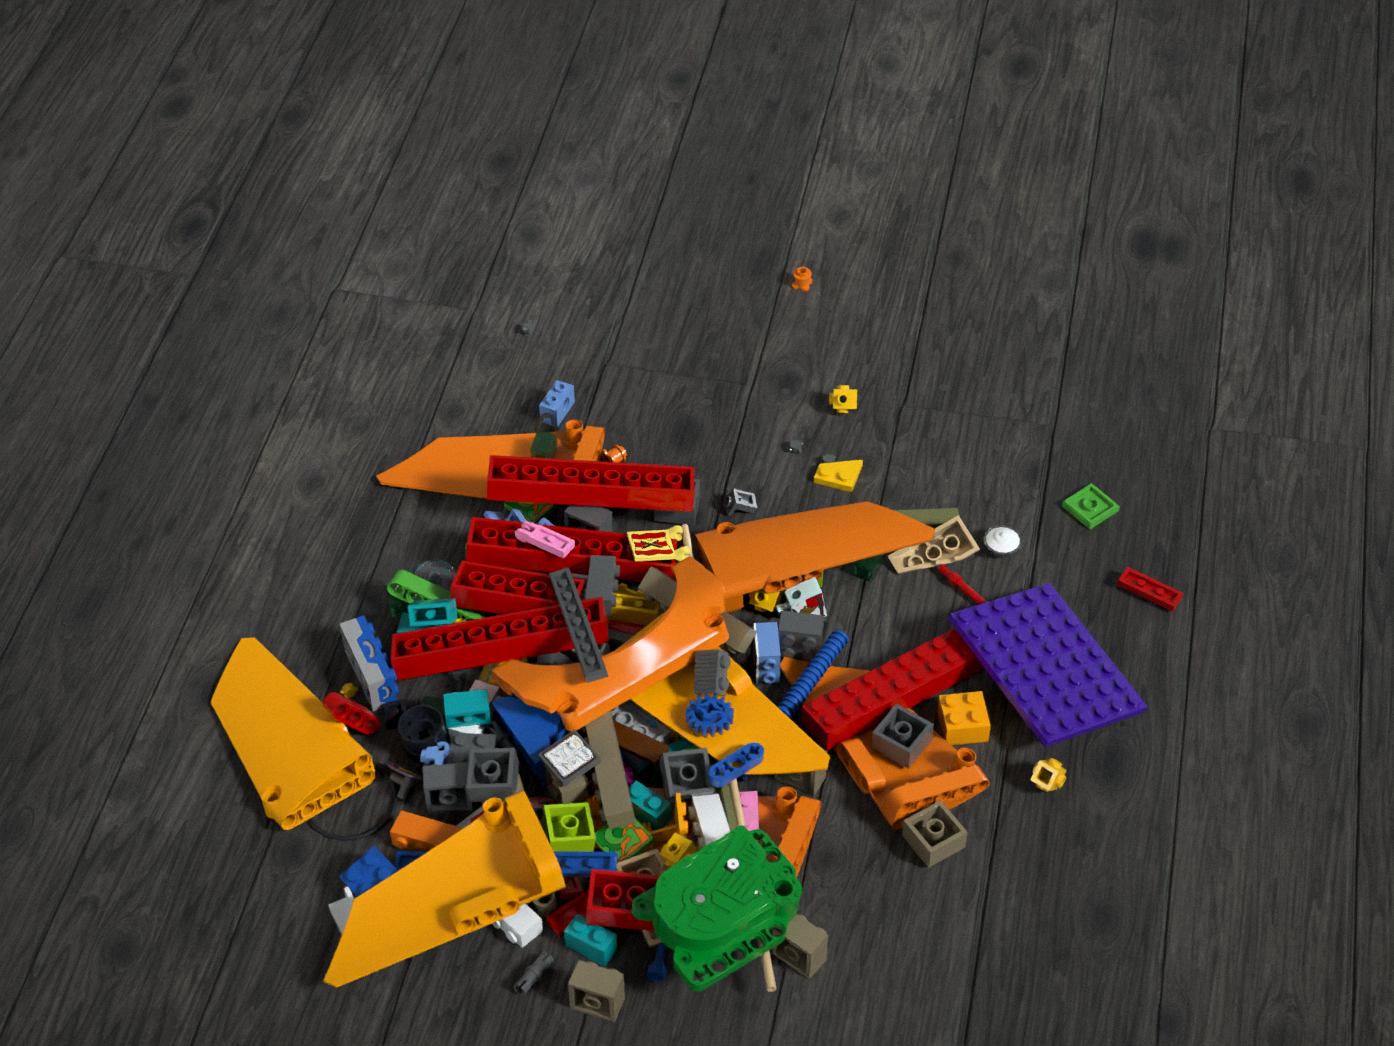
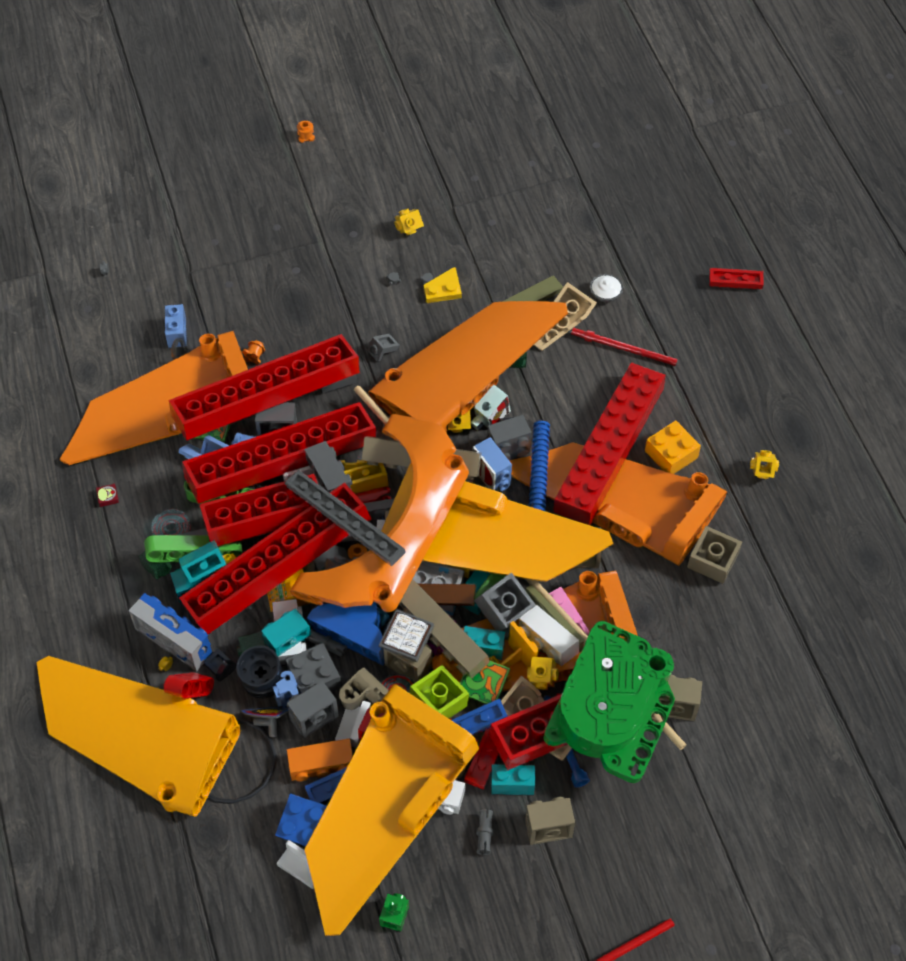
camera: 30 degrees left, 10 degrees up
dark grey brick [466,748,519,802] -> none
bright pink hinge [514,521,575,559] -> none
clear green brick [530,431,558,459] -> none
light yellow flag [627,525,690,562] -> none
blue gear [686,694,734,737] -> none
dark grey brick [693,649,730,697] -> none
blue beam [708,742,764,787] -> none
dark grey brick [871,704,934,769] -> none
dark purple plate [948,583,1148,747] -> none
bright green tile [1062,483,1120,529] -> none
none -> tile [96,484,119,507]
none -> green brick [379,893,409,932]

